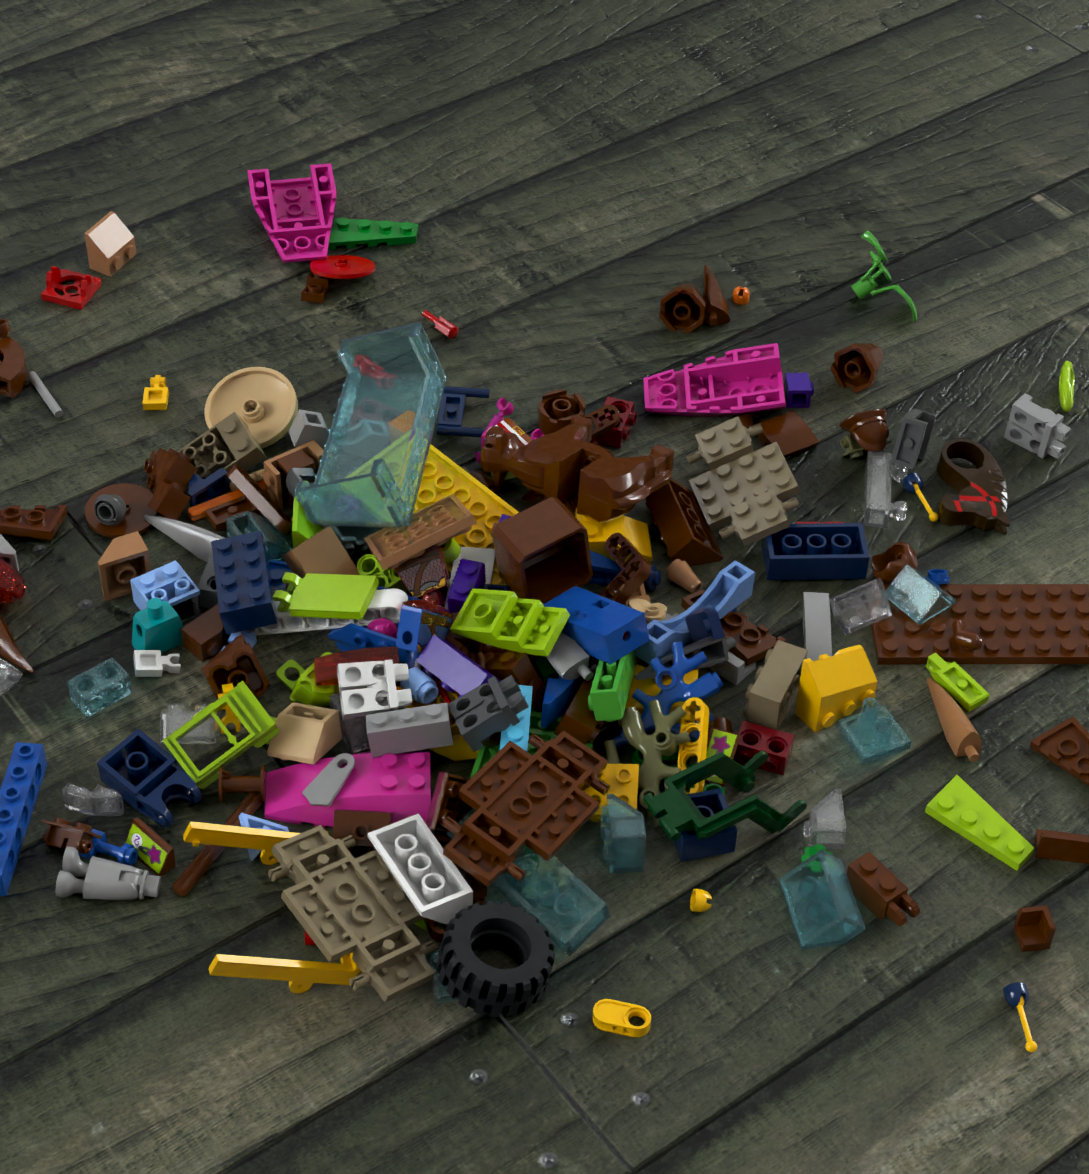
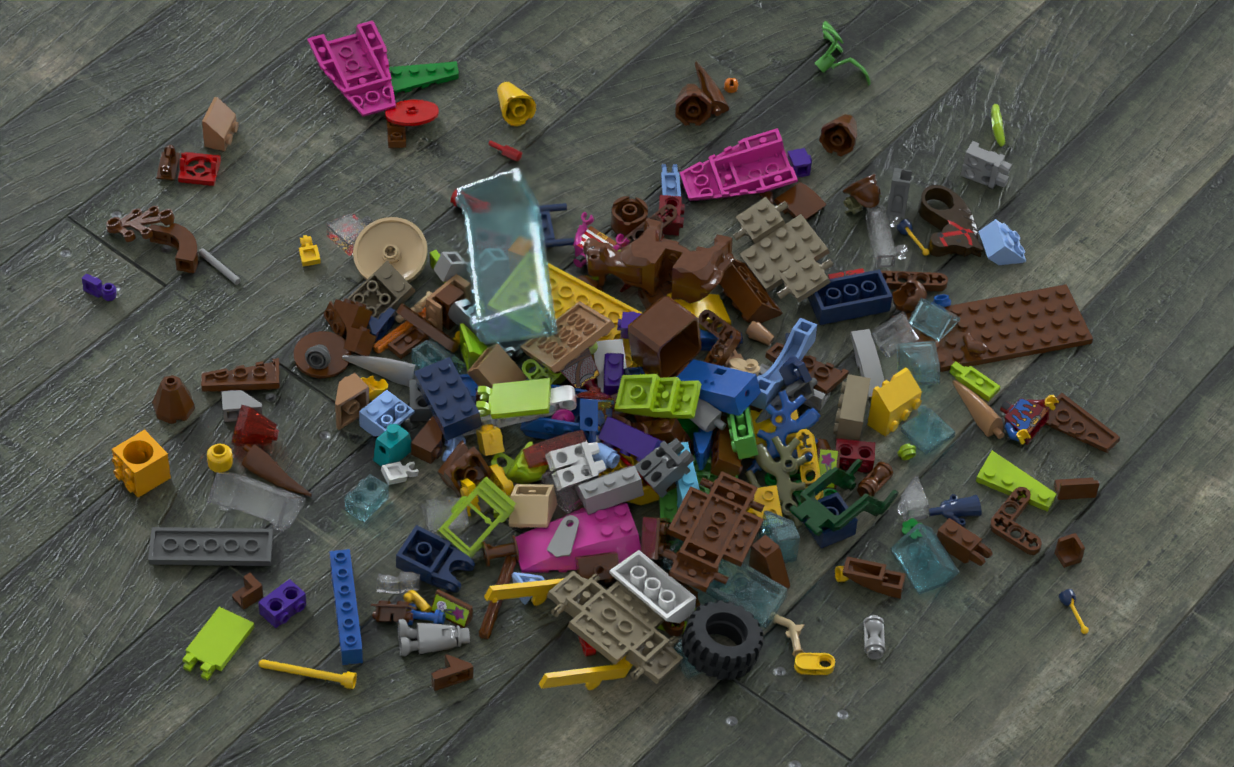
camera: 15 degrees left, 5 degrees up
none -> reddish brown hinge [156,145,180,180]
none -> clear torso [327,213,372,256]
none -> yellow hair [361,376,388,401]
none -> yellow arm [403,590,432,613]
none -> reddish brown slope [431,654,473,691]
none -> yellow head [476,424,505,456]
none -> yellow plate [489,464,514,497]
none -> yellow cone [497,82,536,126]
none -> medium blue hinge [661,164,681,196]
none -> reddish brown slope [748,535,791,598]
none -> tan piece [773,614,805,657]
none -> reddish brown slope [842,557,906,599]
none -> reddish brown piece [857,462,893,497]
none -> light grey piece [864,615,885,659]
none -> reddish brown beam [881,270,948,291]
none -> clear light blue slope [897,341,940,385]
none -> lime plate [897,444,916,460]
none -> dark blue piece [928,494,982,528]
none -> light blue slope [979,219,1026,265]
none -> reddish brown beam [990,487,1042,555]
none -> torso [1000,395,1059,445]

